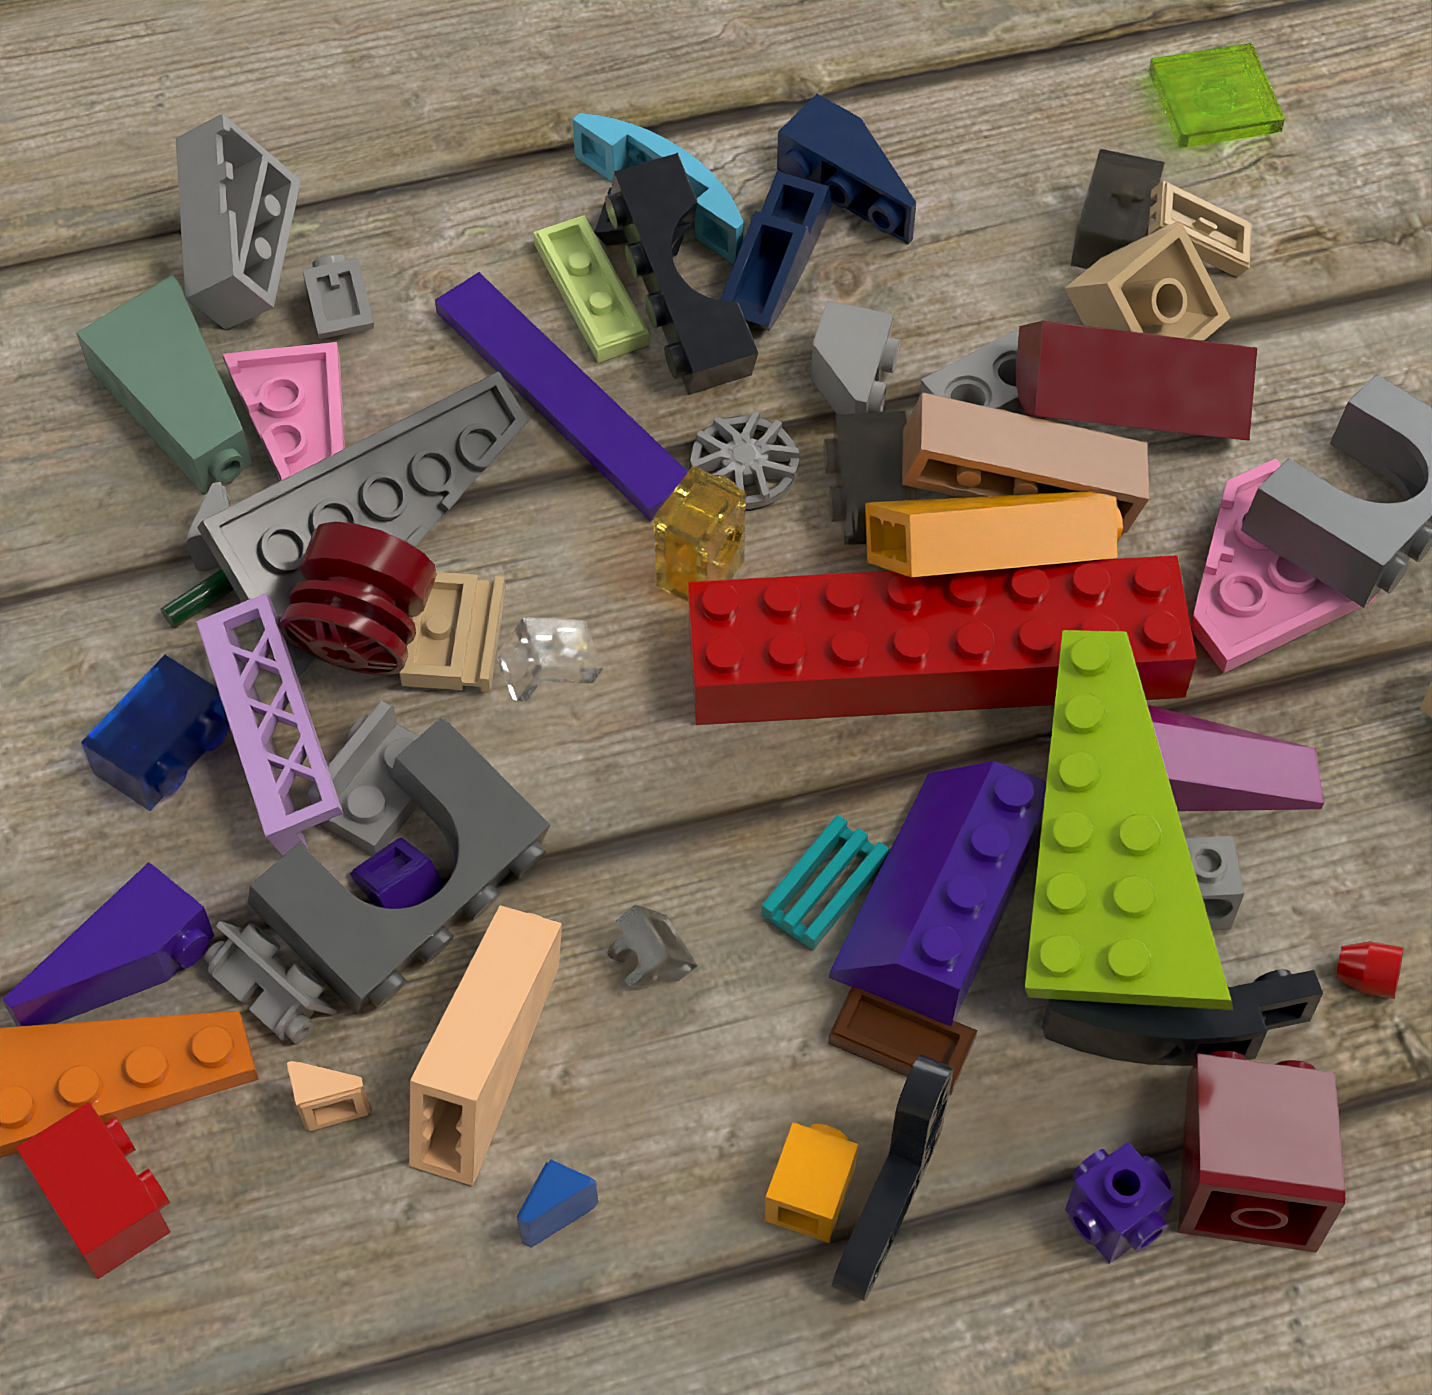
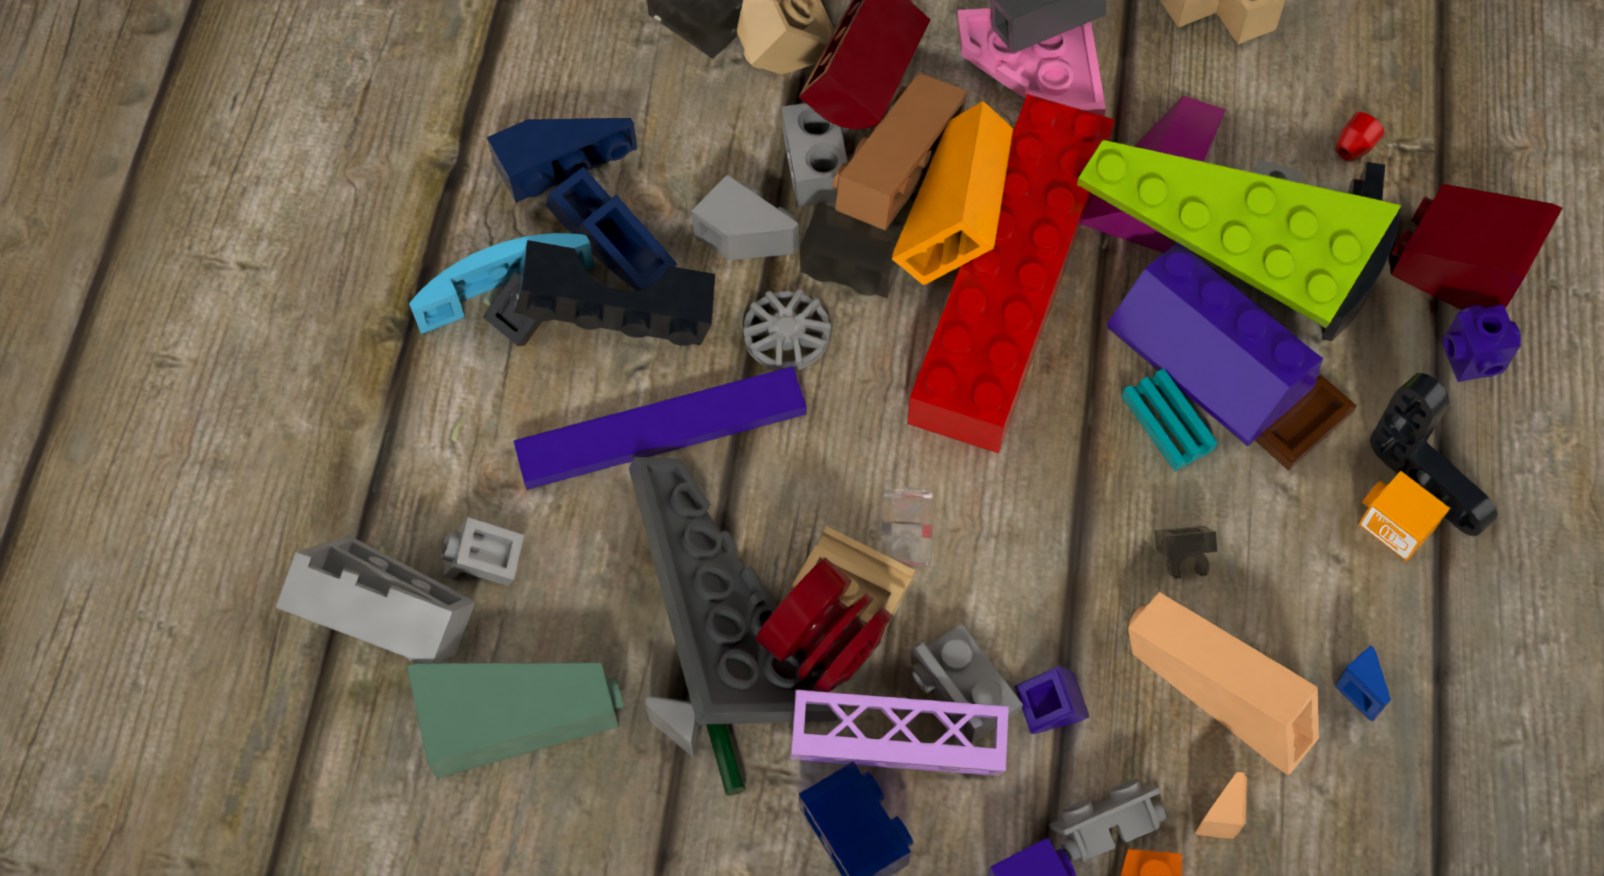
camera: 65 degrees left, 5 degrees up
bright pink wing [222,342,345,481] -> none
dark grey arch [248,716,550,1015] -> none
yellowish green tile [533,215,650,363] -> none
clear yellow brick [654,465,746,602] -> none

